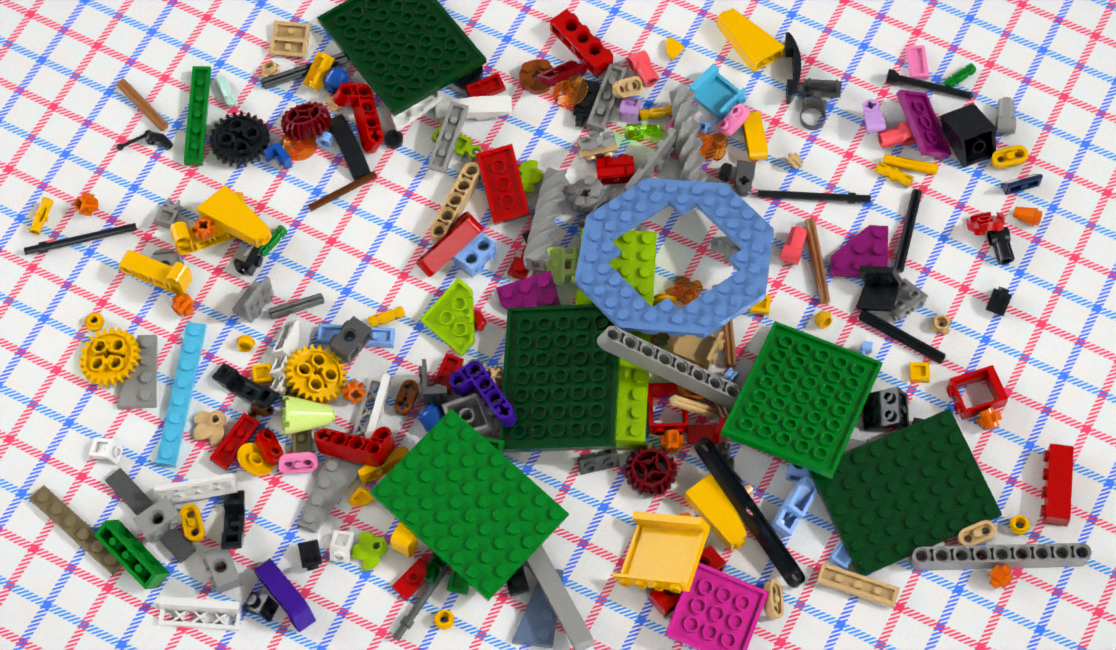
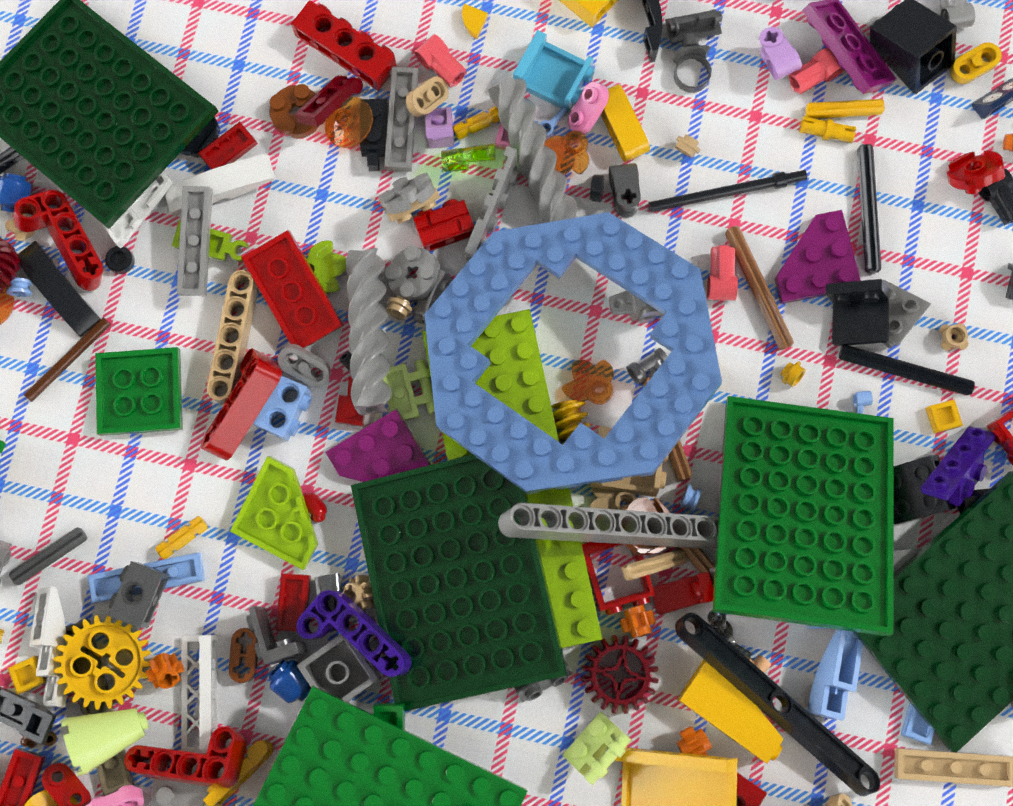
camera: 15 degrees left, 15 degrees up
none -> green plate [95,347,183,436]
none -> light grey plate [277,344,331,387]
none -> tan plate [386,296,413,320]
none -> yellowish green plate [562,711,632,785]
none -> dark purple bracket [921,426,995,507]

